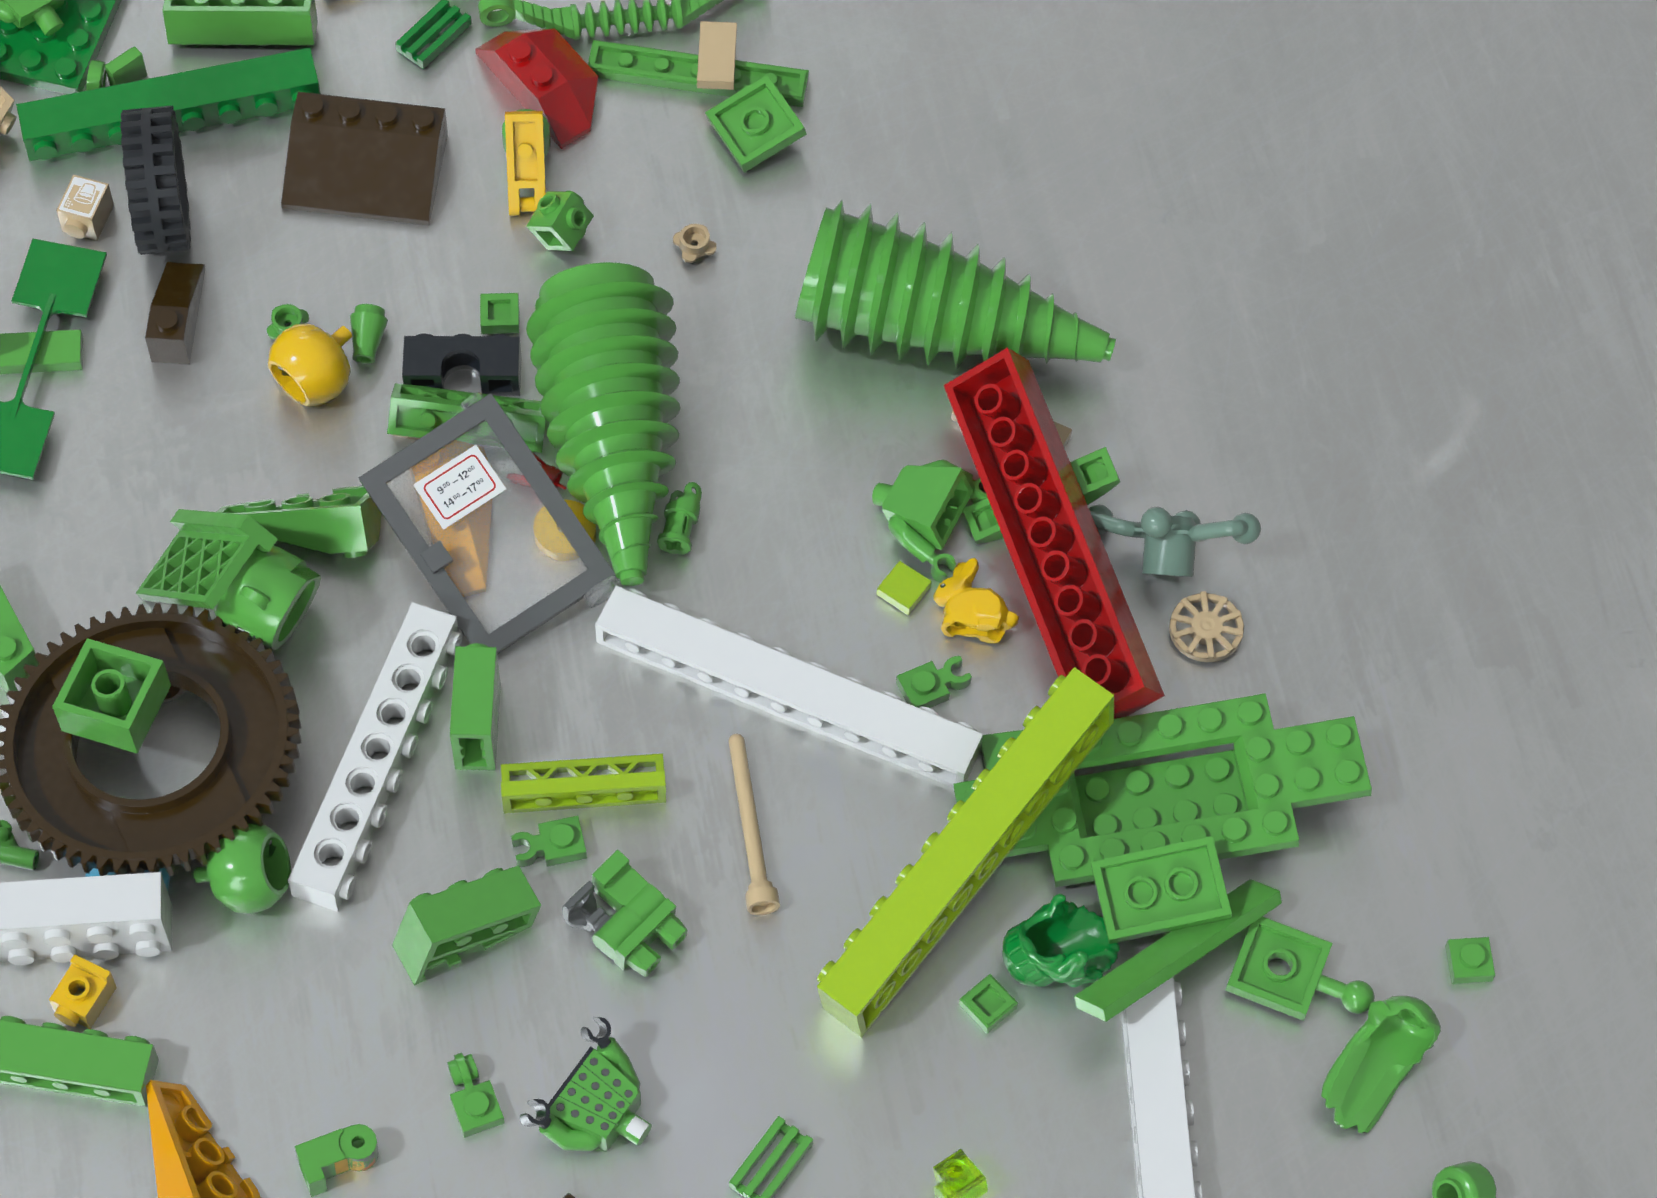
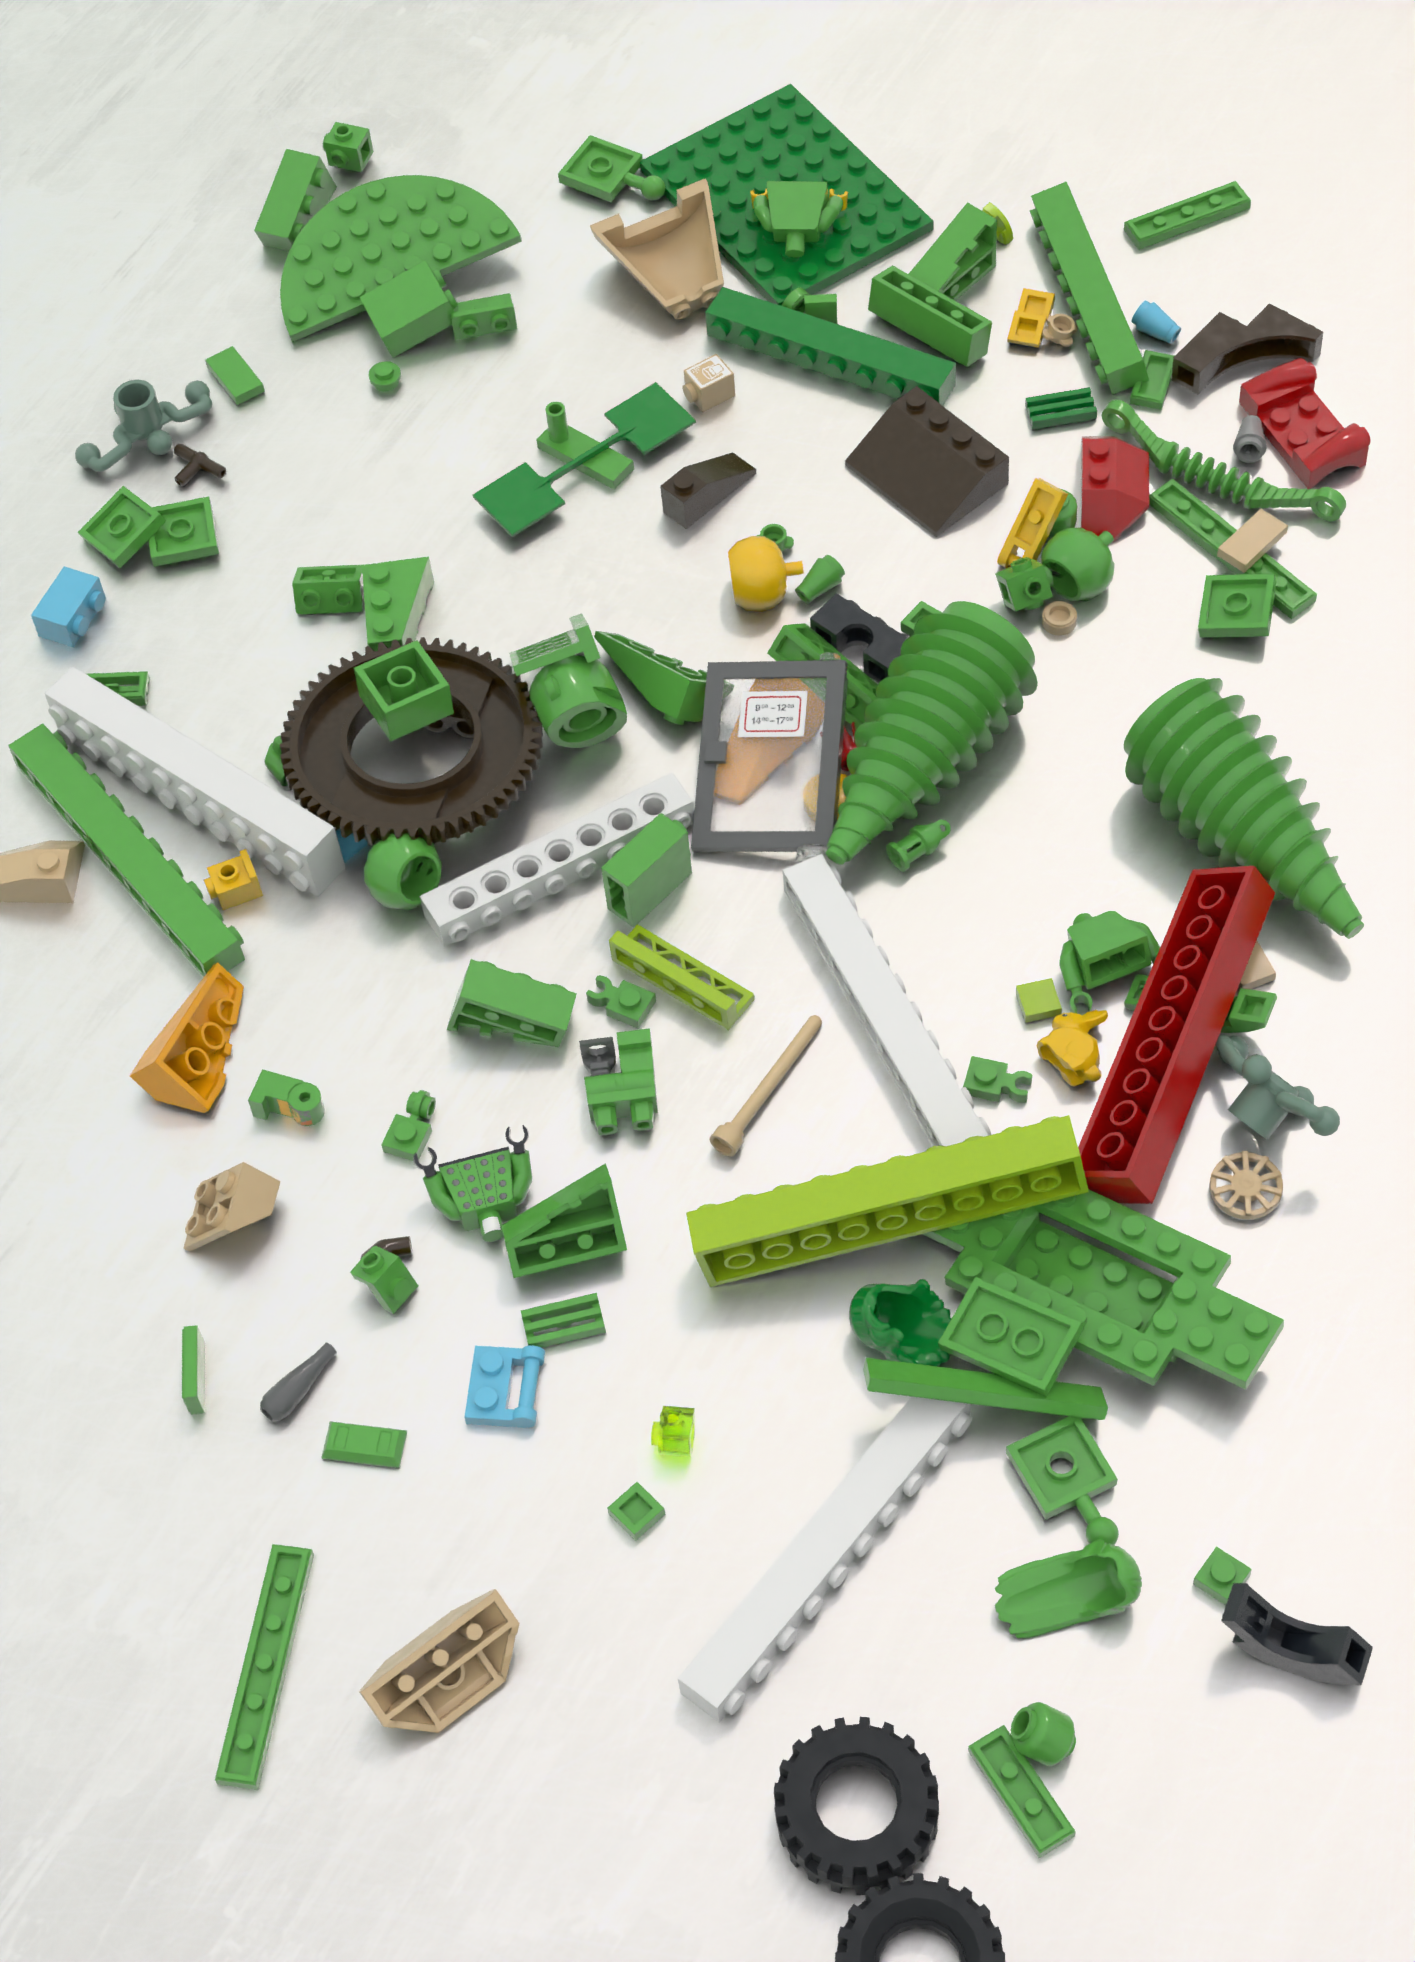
camera: 50 degrees right, 5 degrees down
black tyre [120,105,191,255] -> none
tan plate [673,224,716,263] -> none
bright green tile [959,974,1018,1034] -> none
none -> bright green wedge [501,1163,627,1278]
none -> bright green piece [1041,528,1115,601]
none -> tan tile [1042,601,1077,636]
none -> black arch [1221,1583,1373,1685]

